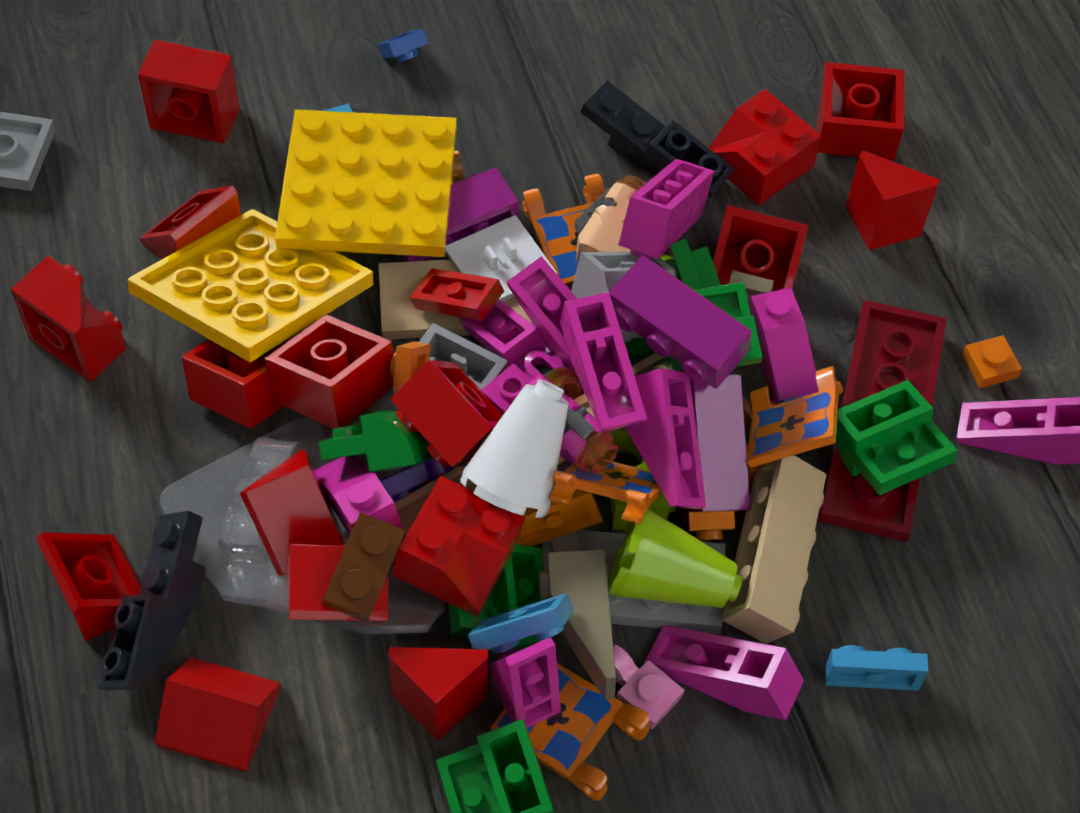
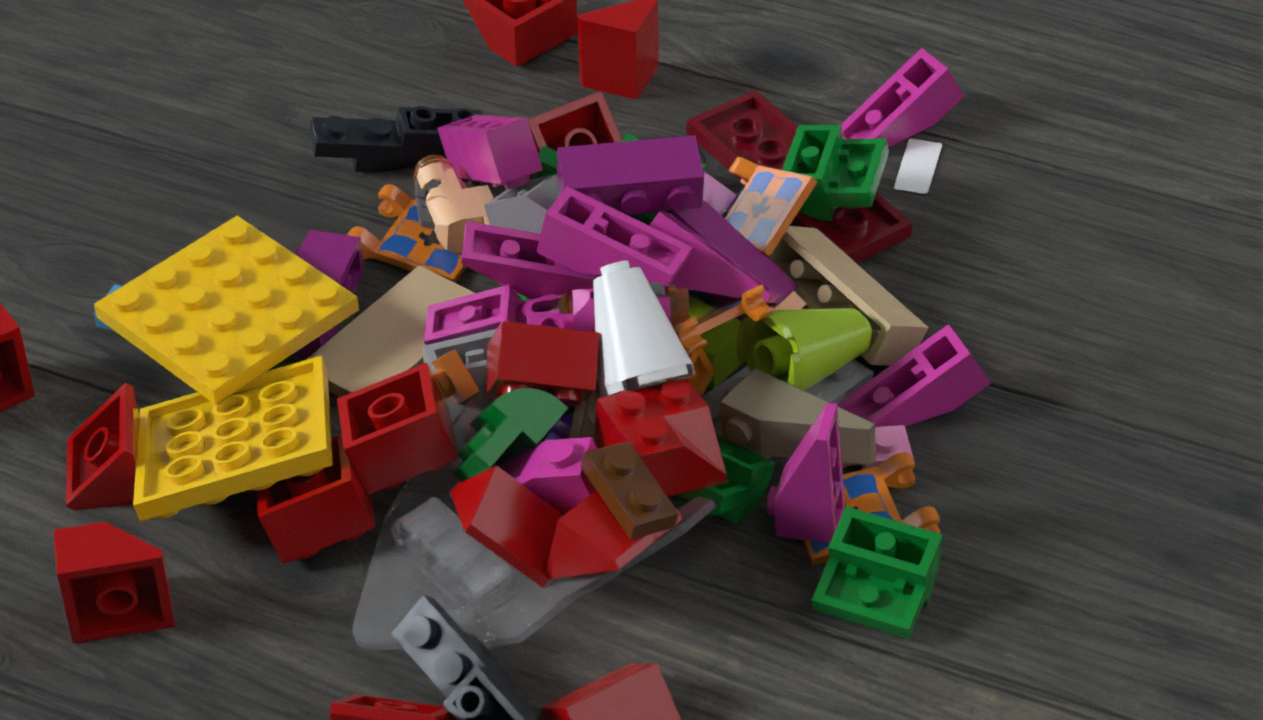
camera: 45 degrees left, 15 degrees down
blue plate [377,29,428,63] -> none
red slope [388,647,488,741] -> none
red plate [410,268,504,321] -> none
white piece [445,215,557,301] -> none
dark azure plate [468,593,574,654] -> none
red slope [708,89,822,206] -> none
dark azure plate [824,645,928,691] -> none
orange plate [962,335,1022,389] -> none
none -> white sticker [894,139,942,194]

